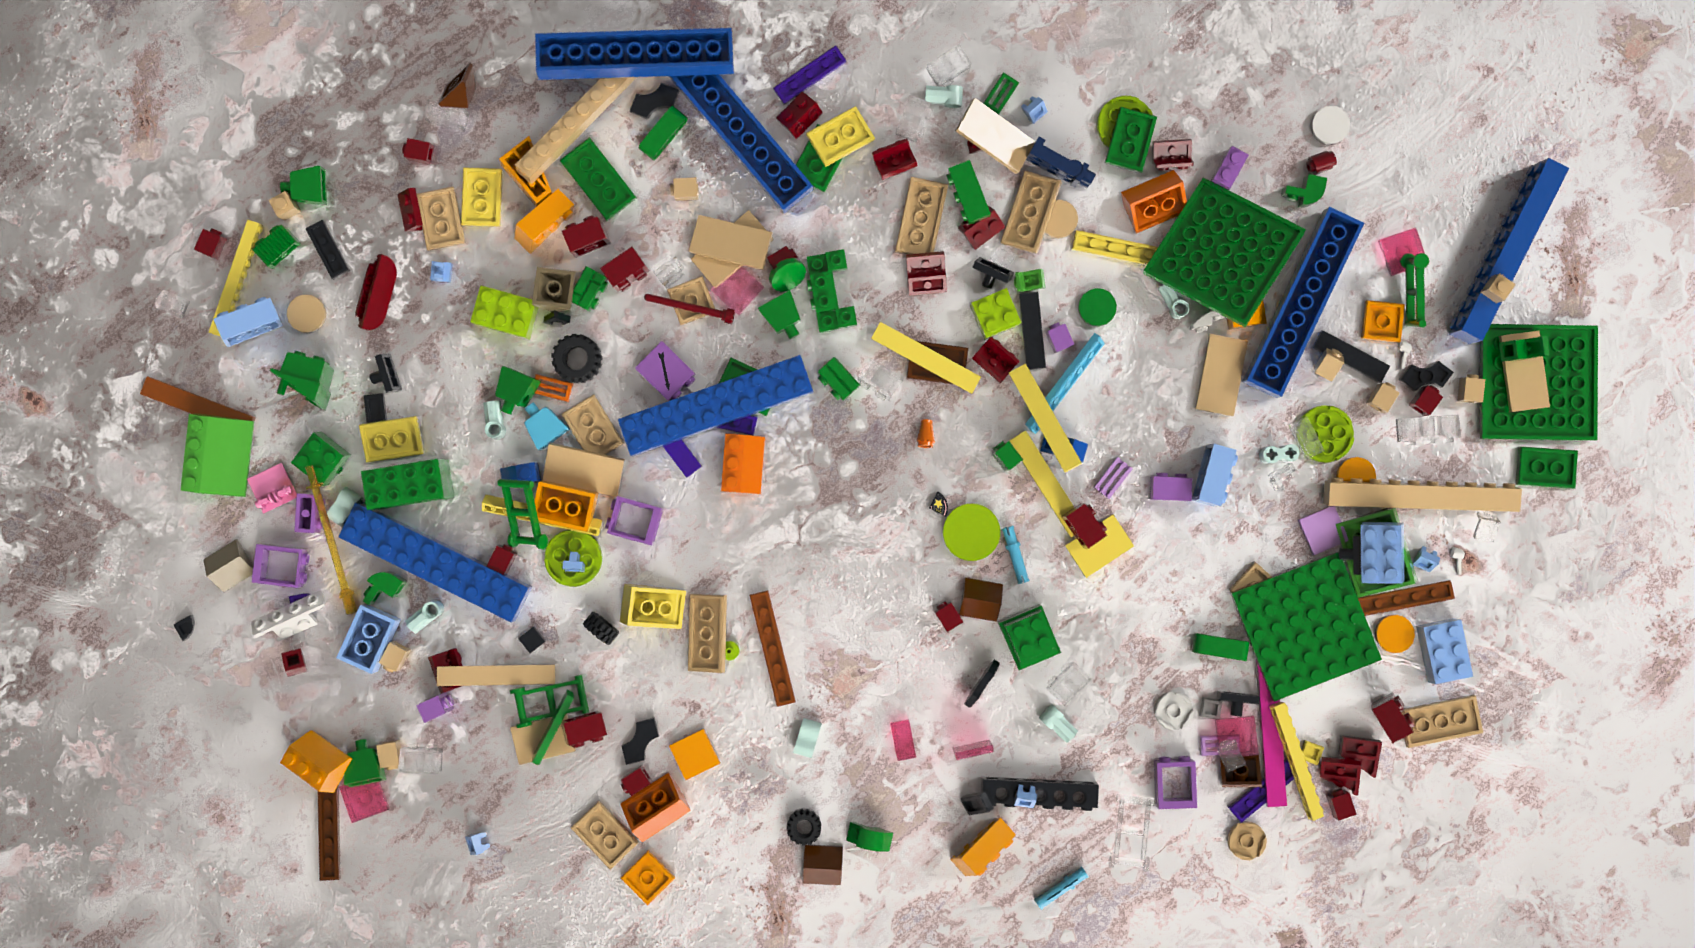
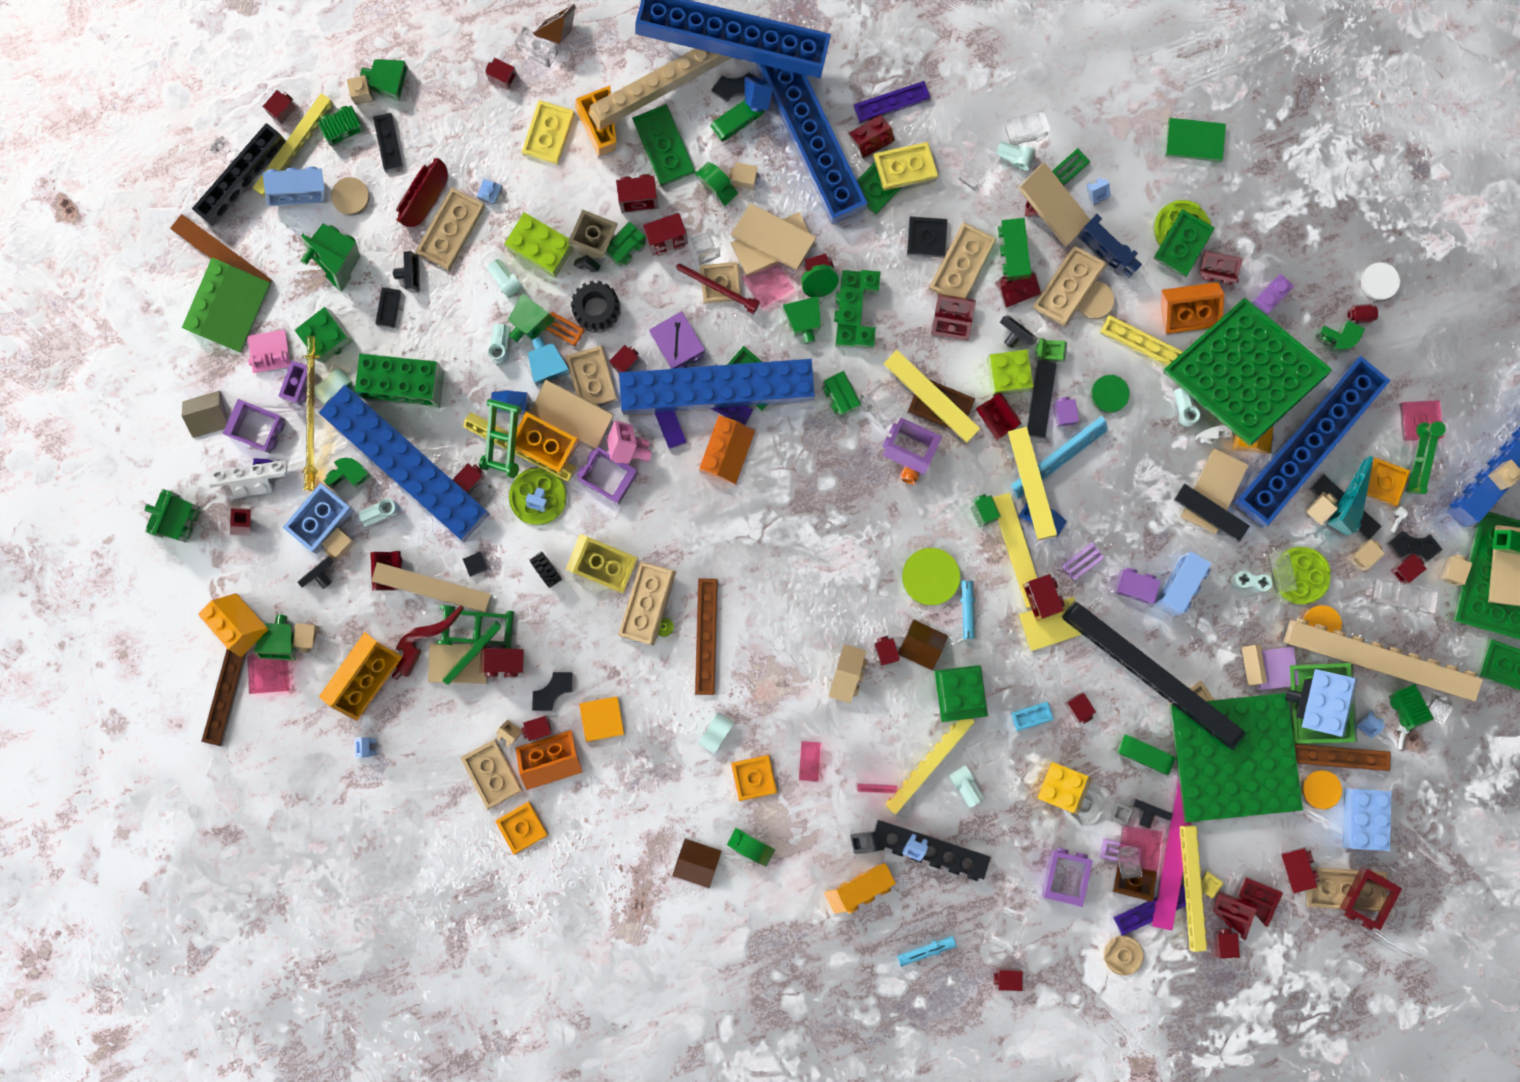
camera: 15 degrees right, 5 degrees down
black tile [173,615,195,641] -> none
light yellow tile [359,416,424,463] -> none
dark red bracket [397,188,423,232] -> none
medium lavender brick [416,692,454,723] -> none
tan tile [417,187,466,251] -> none
light orange wedge [514,189,574,254] -> none
black tyre [787,809,822,846] -> none
dark red bracket [872,138,918,180] -> none
black tile [929,491,948,517] -> none
black tile [964,659,1000,708] -> none
none -> green piece [144,489,201,543]
none -> black brick [192,123,286,227]
none -> black tile [297,556,334,589]
none -> light orange brick [319,632,402,721]
none -> dark red piece [392,605,464,680]
none -> tan tile [415,187,485,271]
none -> light aqua piece [487,259,523,298]
none -> tan tile [496,719,522,747]
none -> bright pink brick [607,420,651,464]
none -> dark red brick [609,344,640,373]
none -> green brick [695,162,739,206]
none -> light orange tile [731,755,777,801]
none -> blue slope [744,76,773,112]
none -> tan brick [828,644,868,703]
none -> medium lavender window [882,417,942,475]
none -> light yellow piece [886,719,975,814]
none -> black tile [907,216,947,258]
none -> dark red brick [993,968,1023,991]
none -> medium azure plate [1010,701,1054,732]
none -> yellow brick [1038,762,1092,815]
none -> black beam [1062,601,1246,750]
none -> dark red brick [1064,692,1096,724]
none -> green tile [1165,118,1226,162]
none -> black tile [1173,483,1250,542]
none -> tan tile [1242,644,1267,686]
none -> teal wedge [1327,456,1374,536]
none -> dark red window [1339,867,1402,931]
none -> green brick [1388,684,1434,732]

